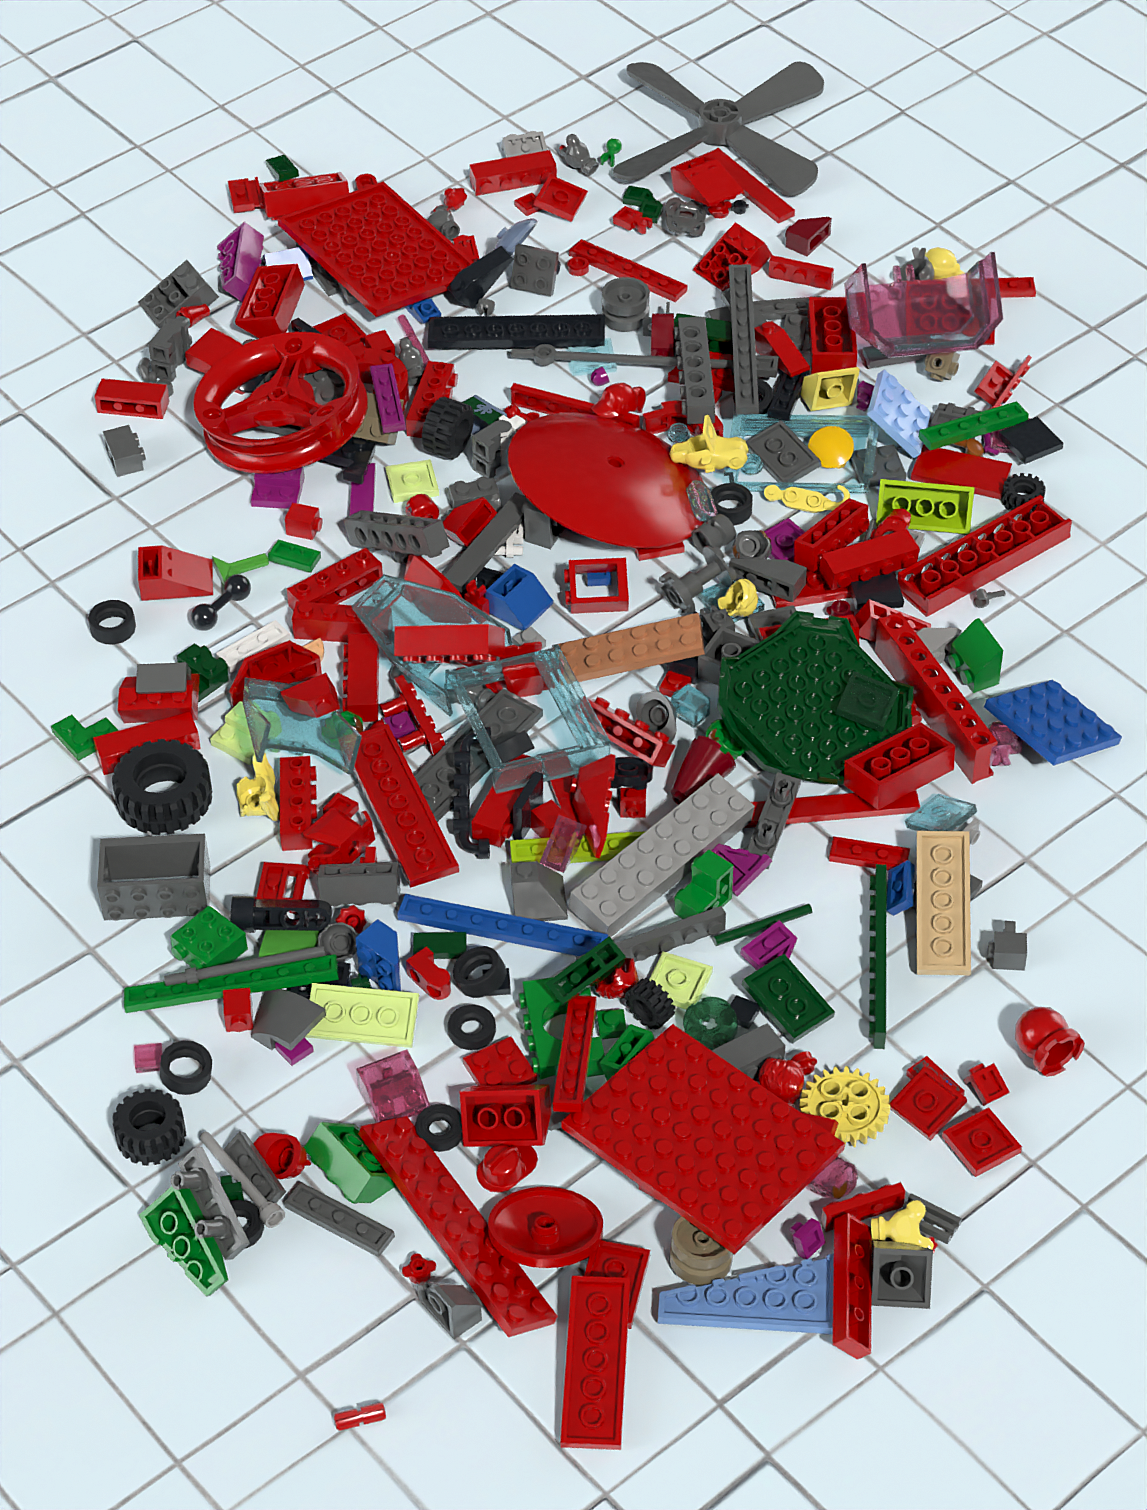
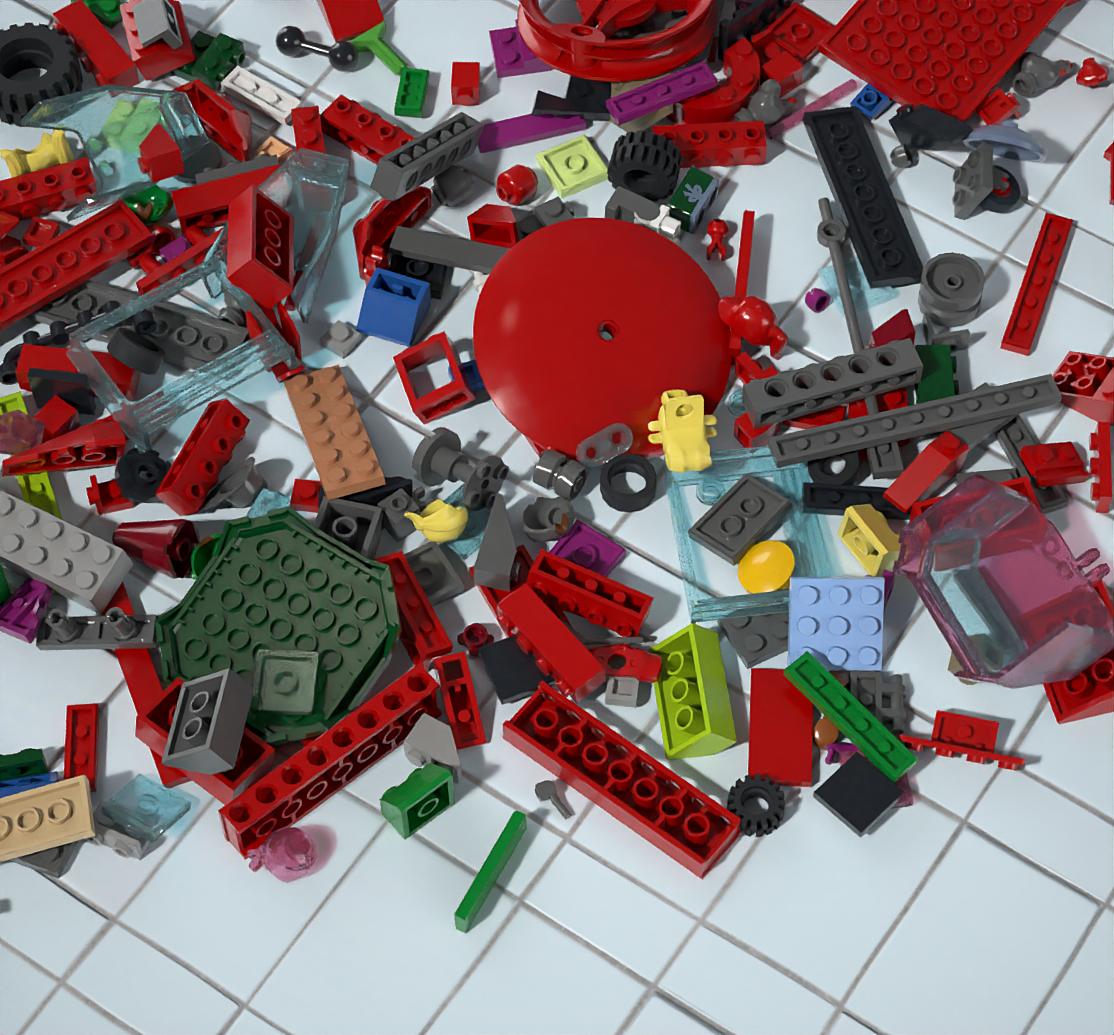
camera: 75 degrees right, 10 degrees up
red tile [568,257,589,276] -> none
light yellow piece [764,485,850,513] -> none
blue plate [984,679,1122,766] -> none
none -> dark grey slope [161,668,254,775]
none -> dark grey plate [195,154,279,185]
none -> green tile [454,810,527,933]
none -> red plate [1019,441,1090,487]

